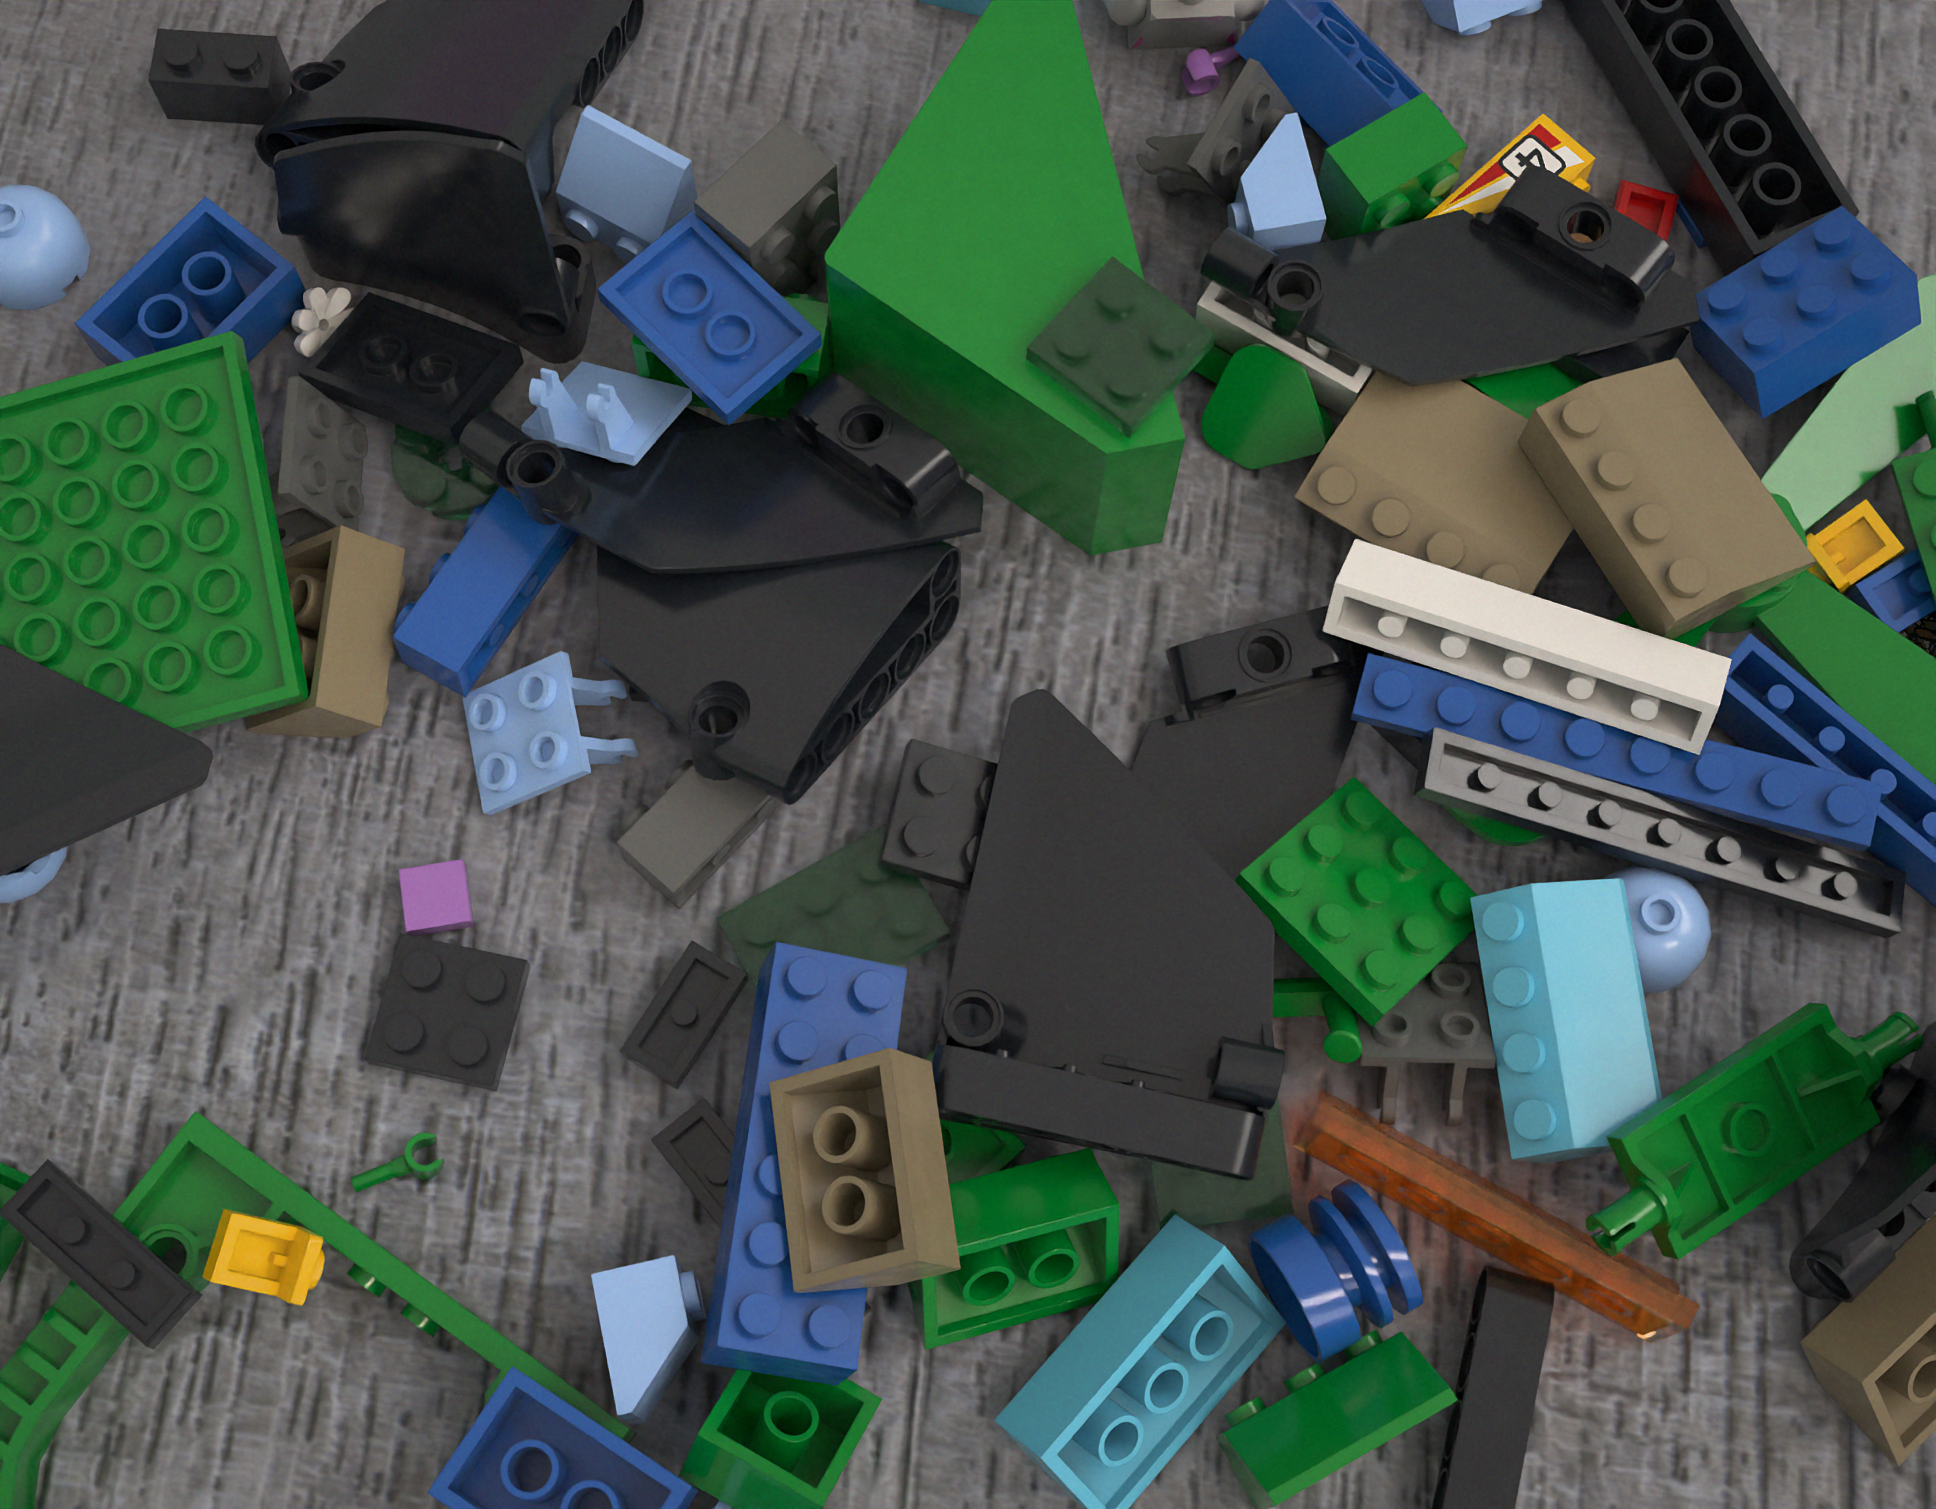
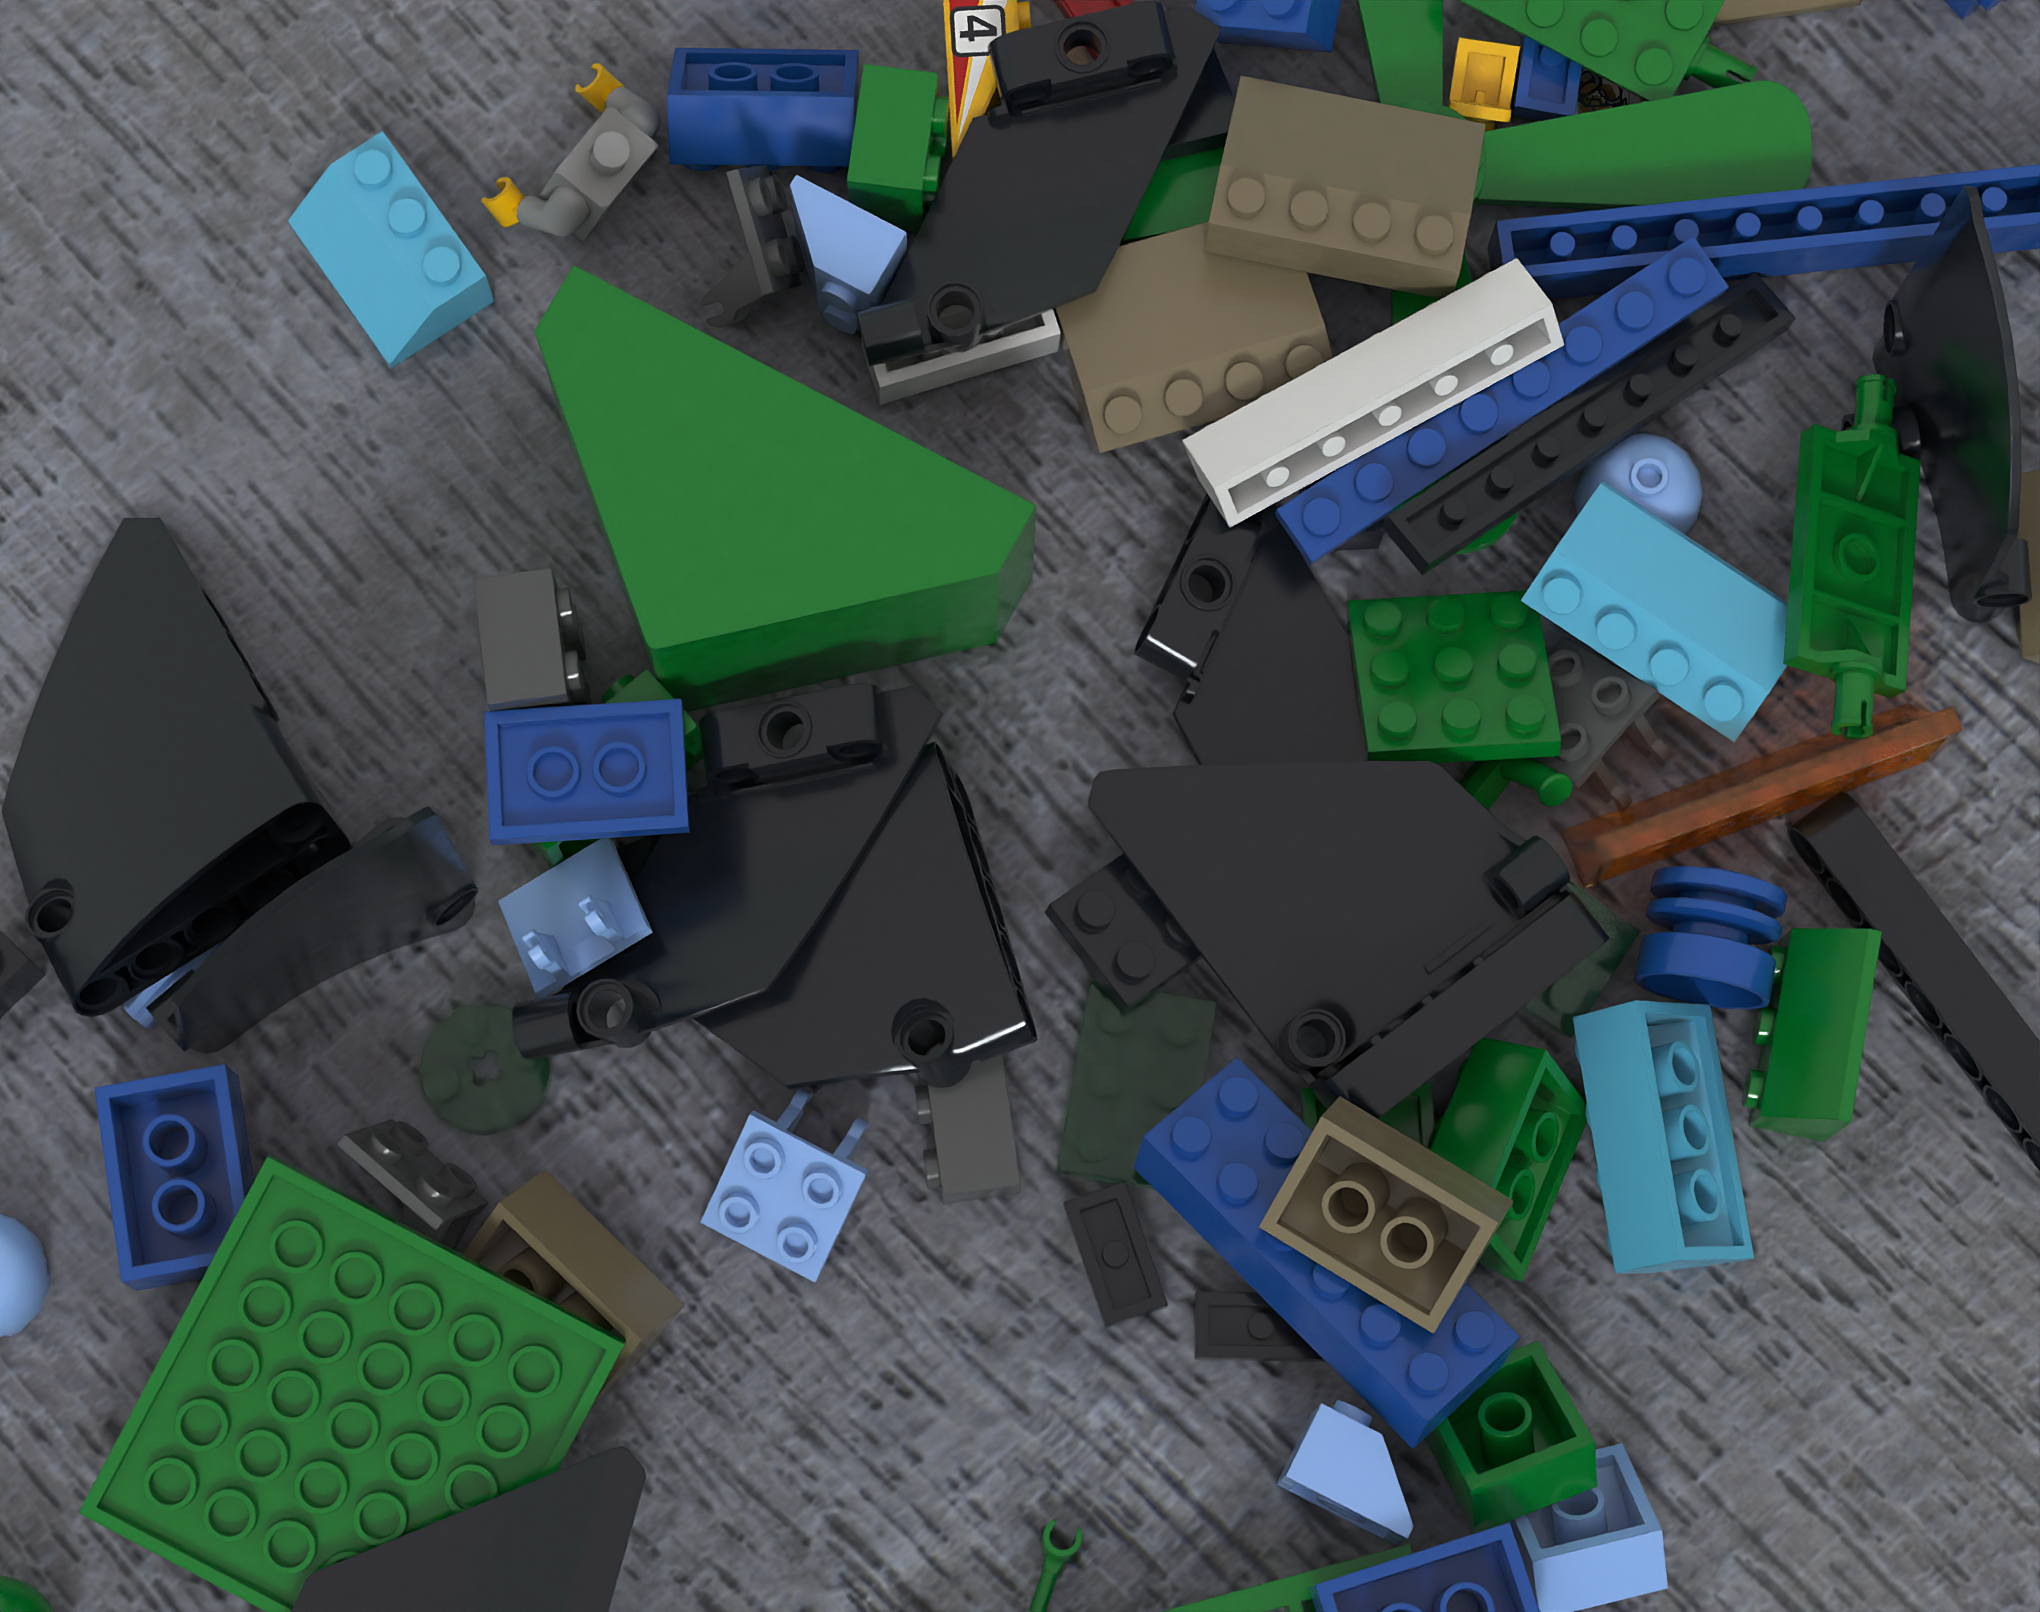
camera: 50 degrees left, 5 degrees up
white plant [291,287,354,357] -> none
black plate [298,292,524,446] -> none
black plate [365,933,531,1092] -> none
blue brick [392,485,579,698] -> none
medium lavender tile [399,859,474,936] -> none
light blue slope [556,105,697,264] -> none
clear green plate [1026,256,1216,438] -> none
green piece [1157,323,1335,470] -> none
medium lavender hand [1181,42,1241,97] -> none

